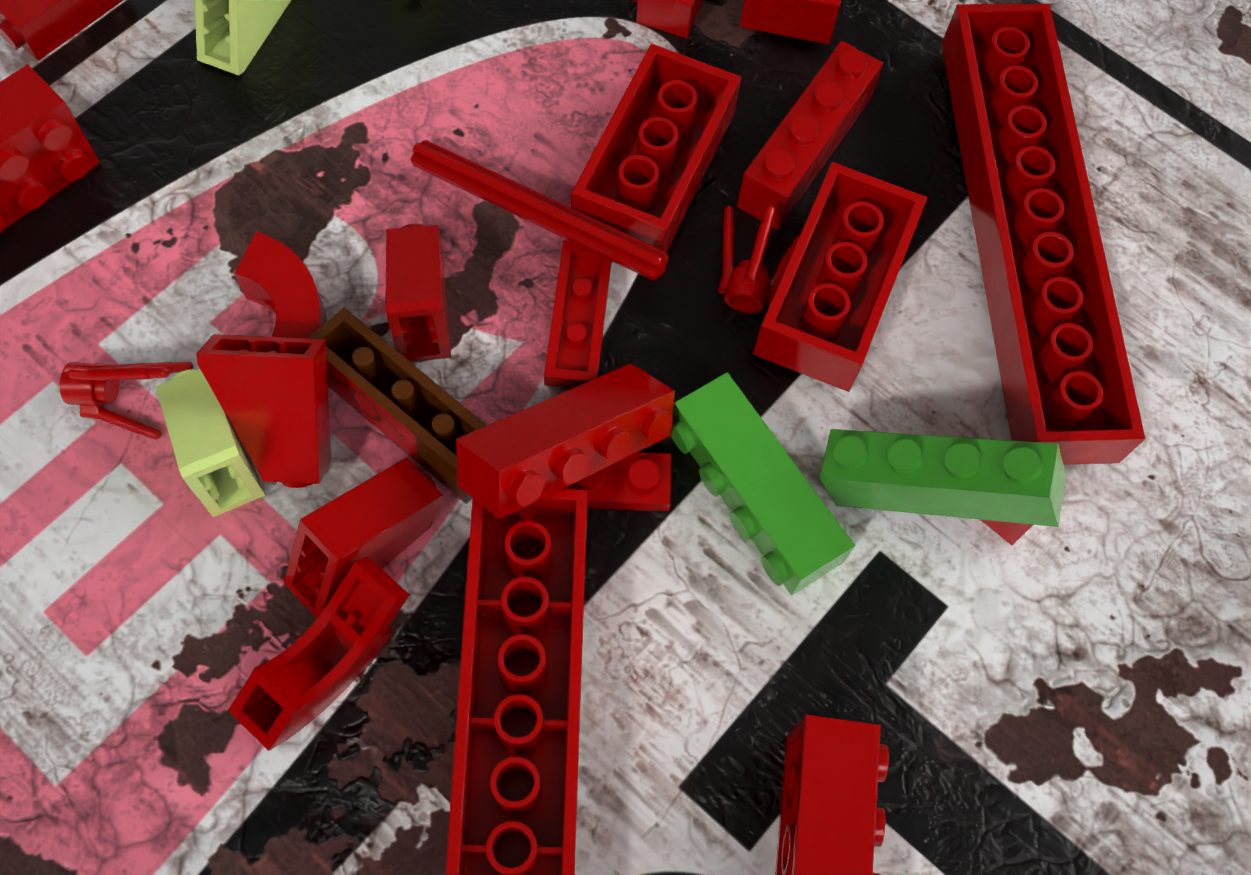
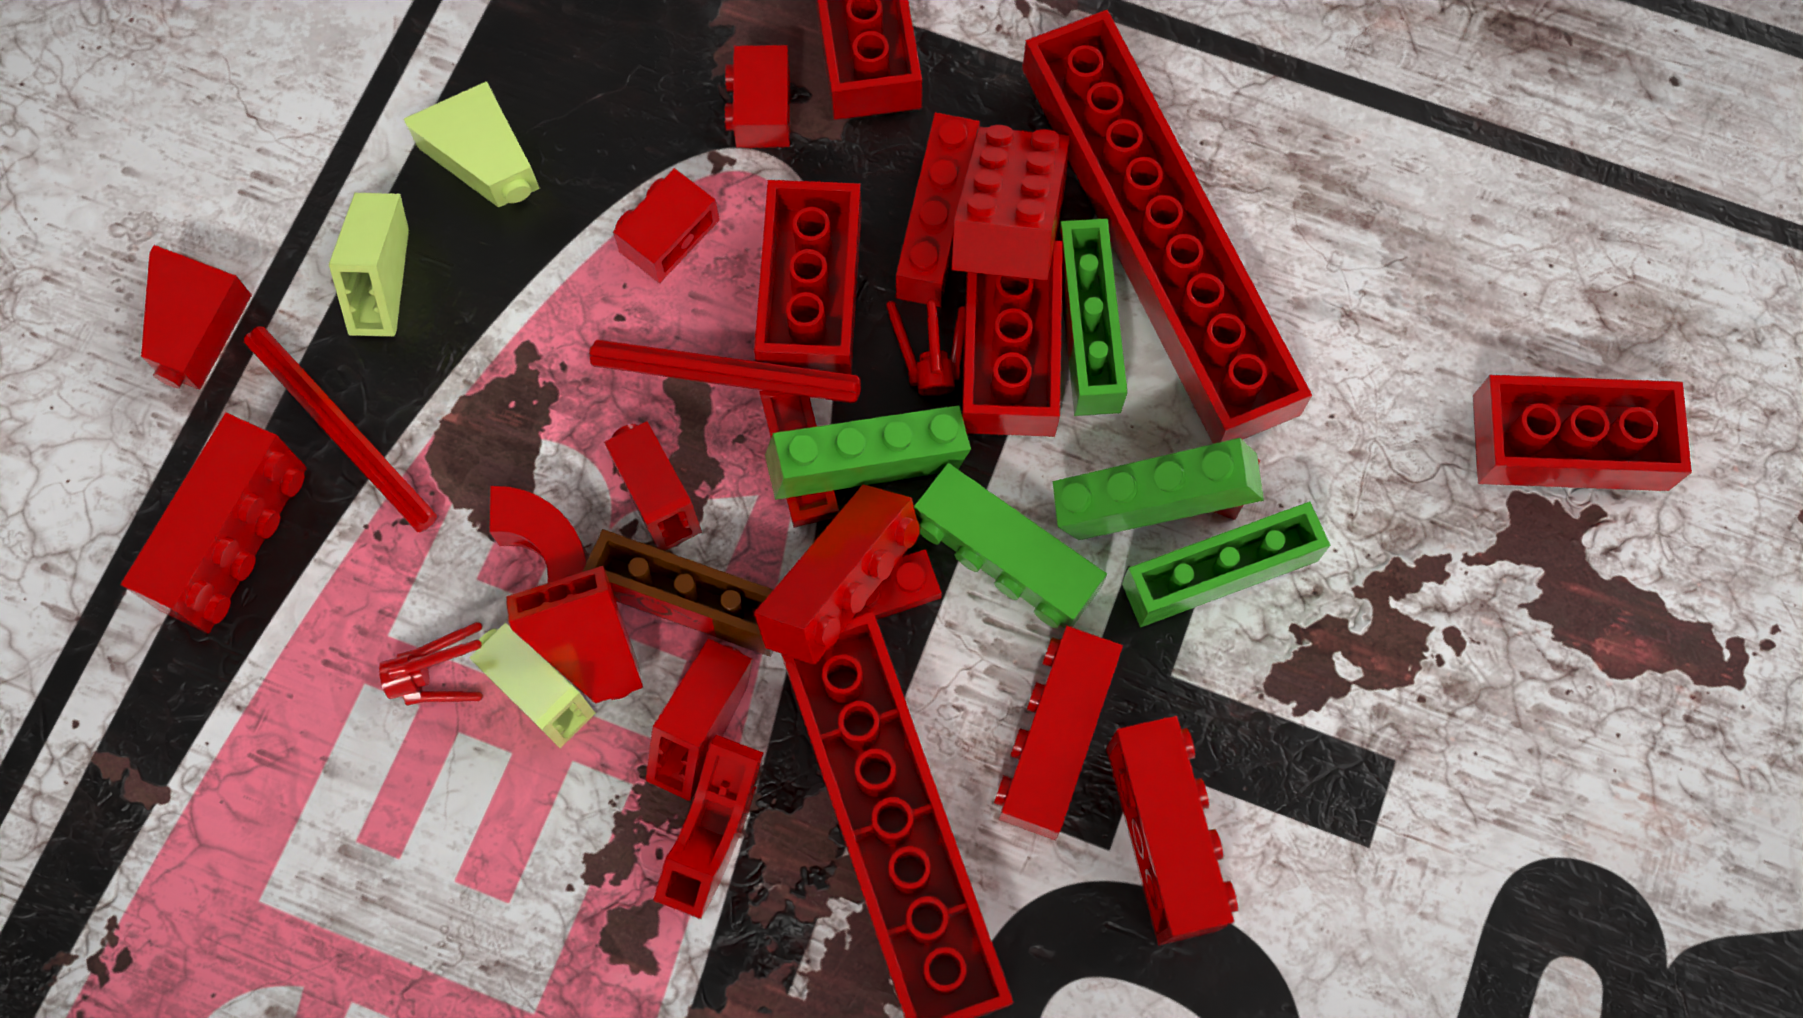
camera: 15 degrees left, 5 degrees up
none -> red axle [244,326,437,532]
none -> red brick [613,168,720,284]
none -> bright green brick [765,405,971,500]
none -> red brick [952,125,1070,281]
none -> red brick [994,625,1123,841]
none -> bright green brick [1058,219,1128,416]
none -> bright green brick [1122,501,1331,628]

